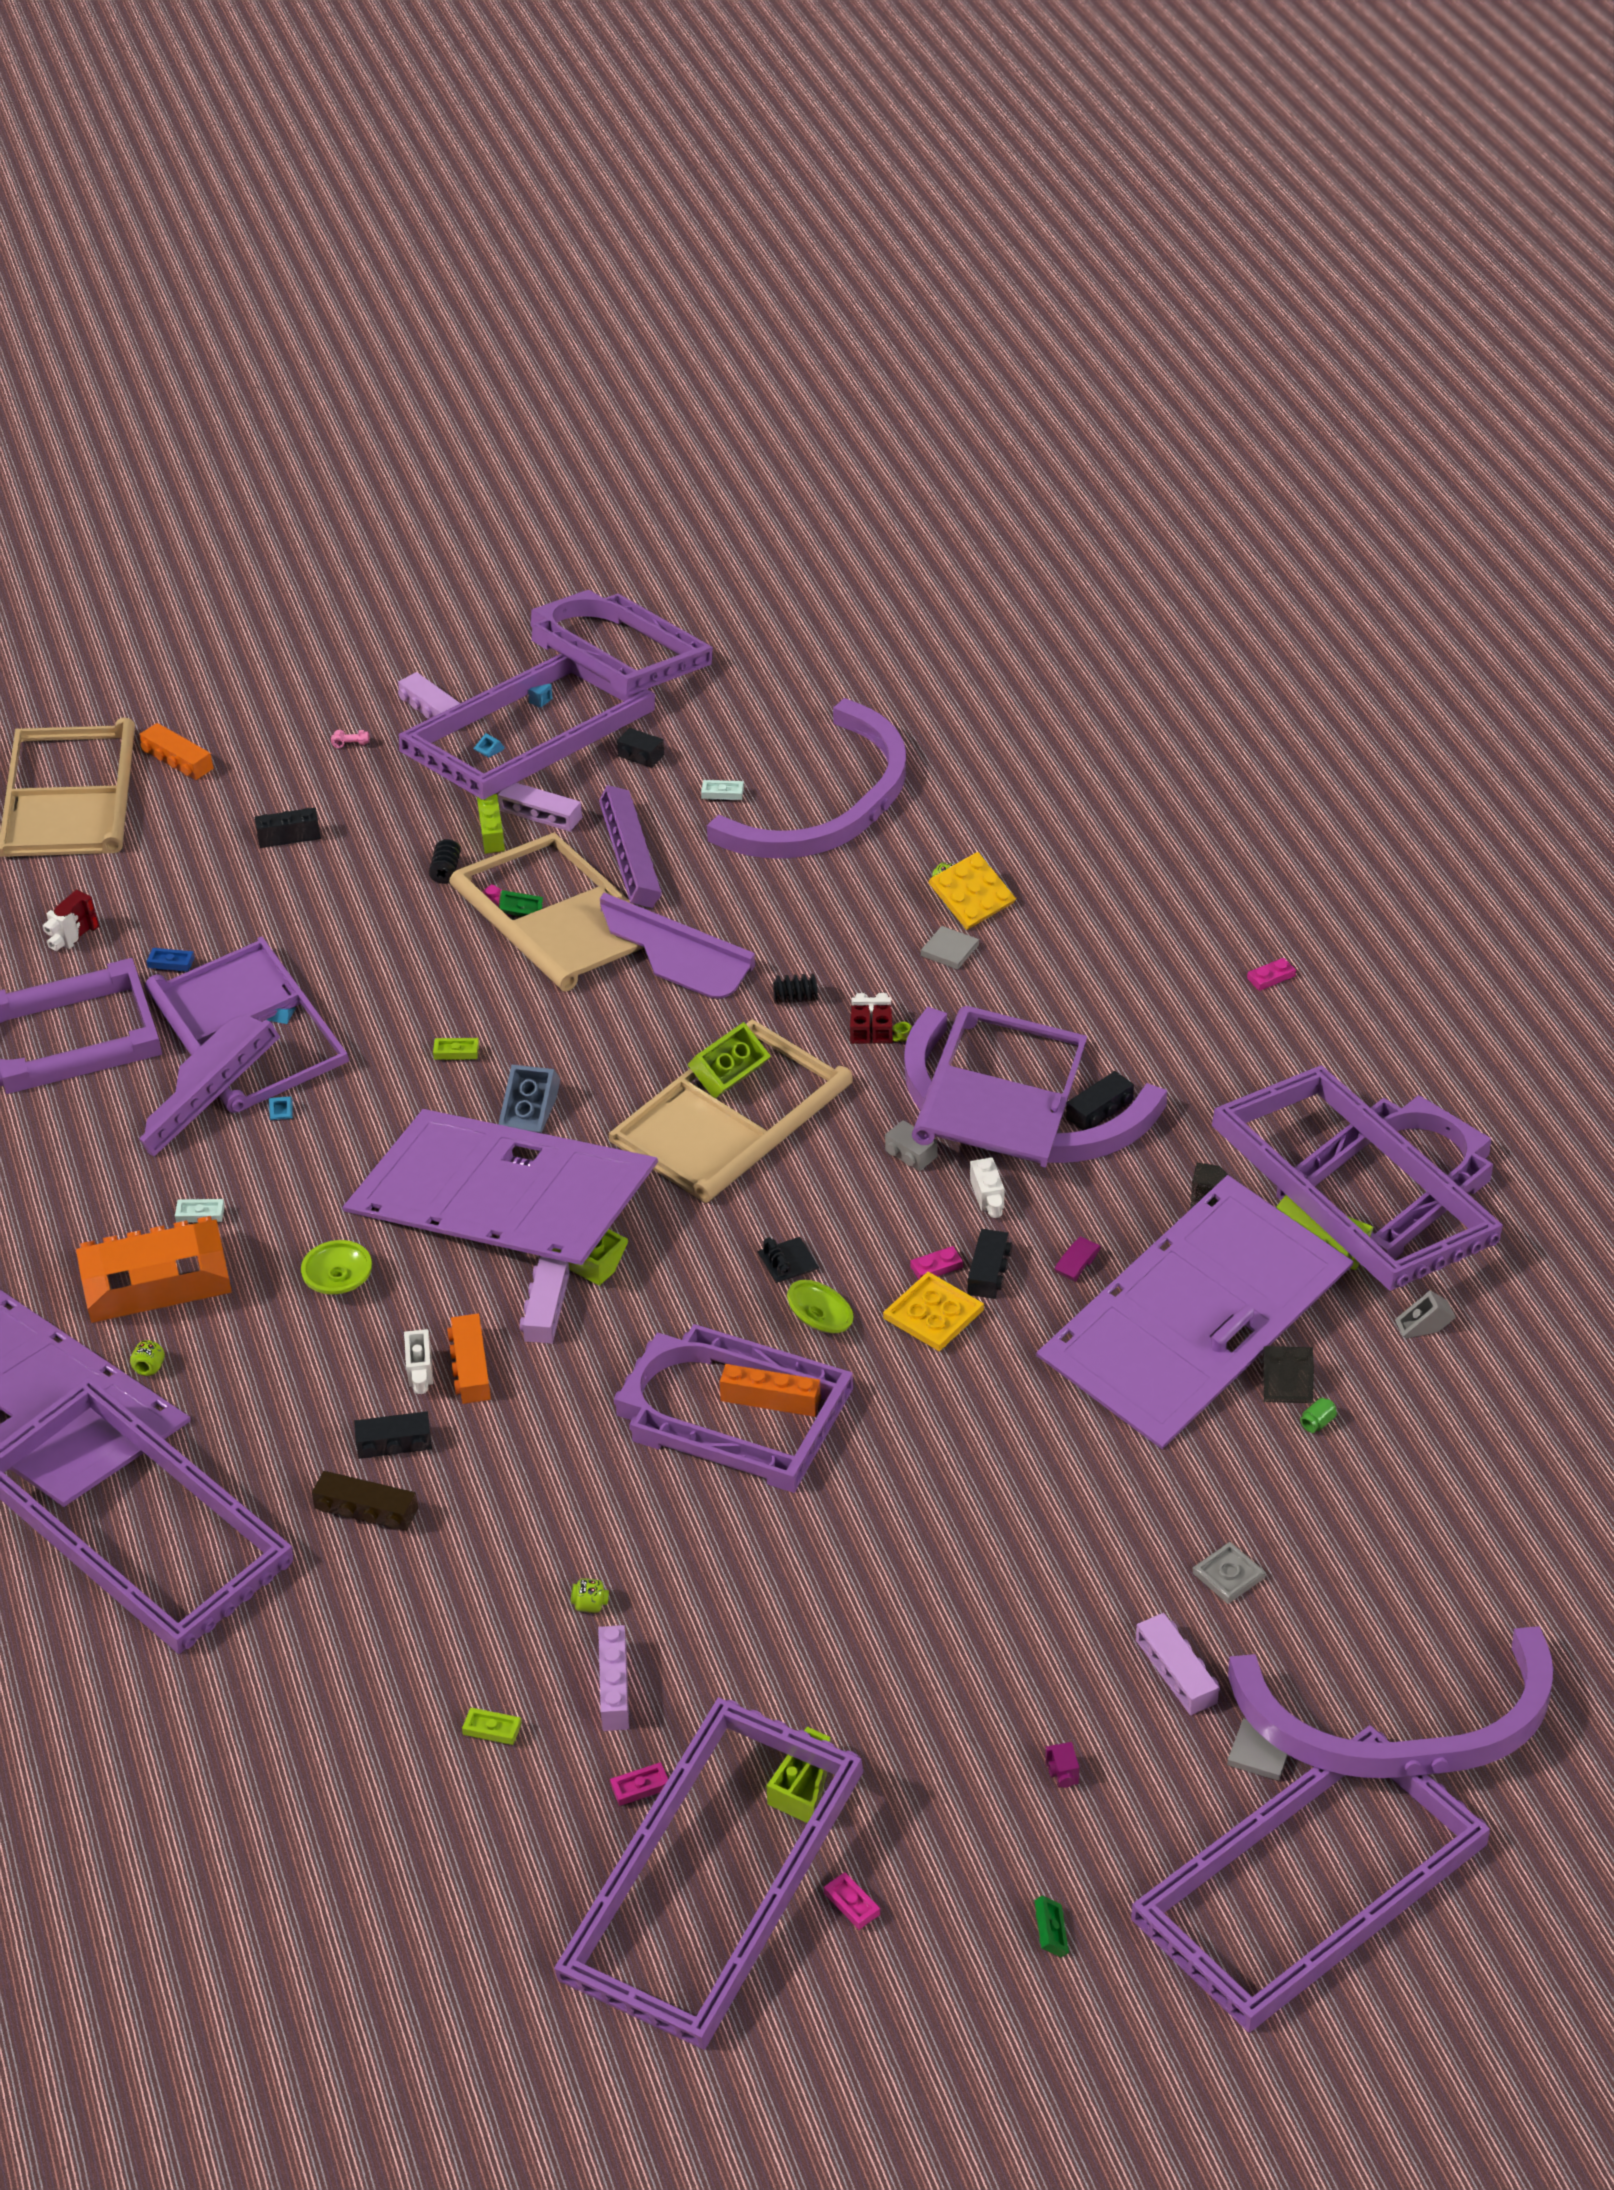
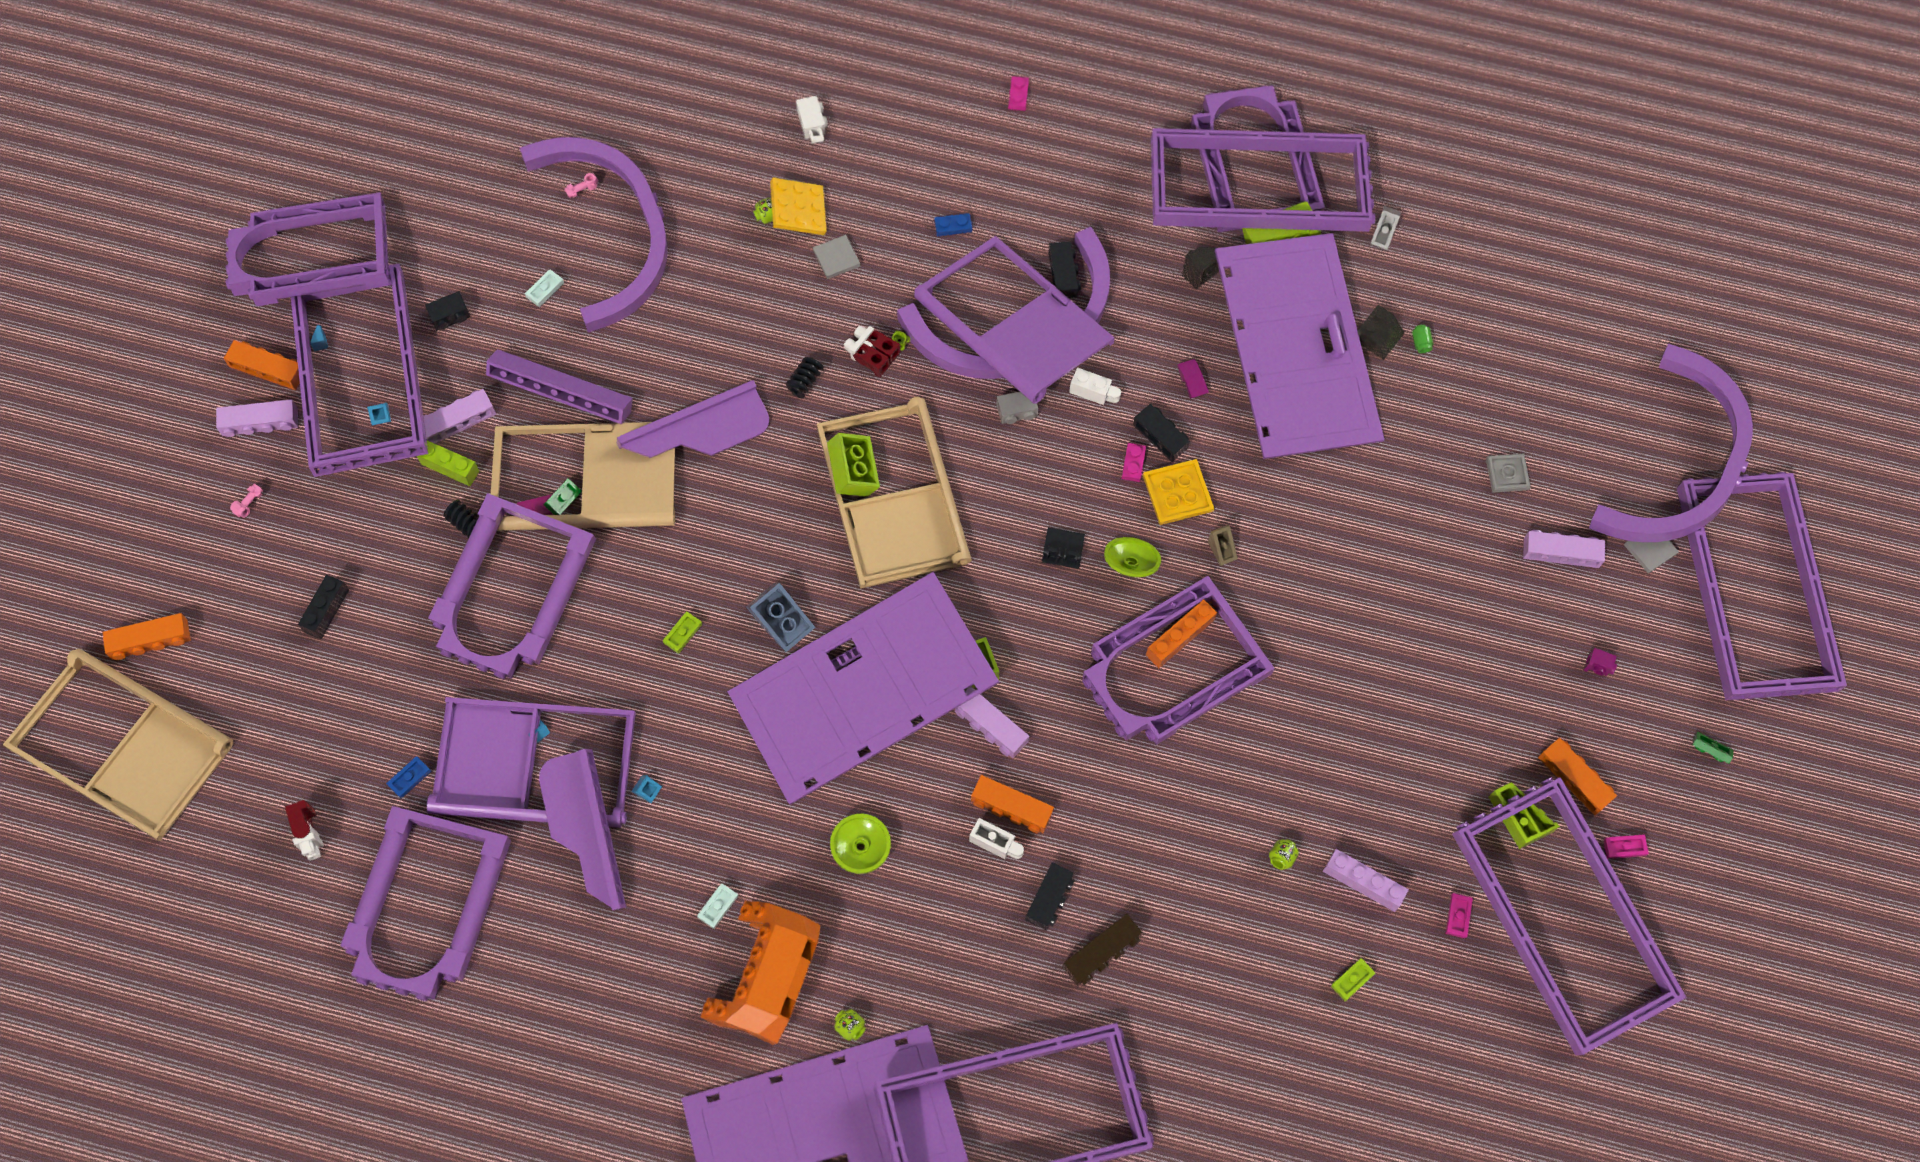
camera: 60 degrees left, 25 degrees up
none -> orange brick [223,340,300,390]
none -> medium lavender door [428,493,596,679]
none -> bright pink bar [564,173,598,198]
none -> white brick [796,96,828,144]
none -> blue plate [934,213,972,236]
none -> dark tan slope [1208,525,1238,566]
none -> orange brick [1538,737,1617,816]

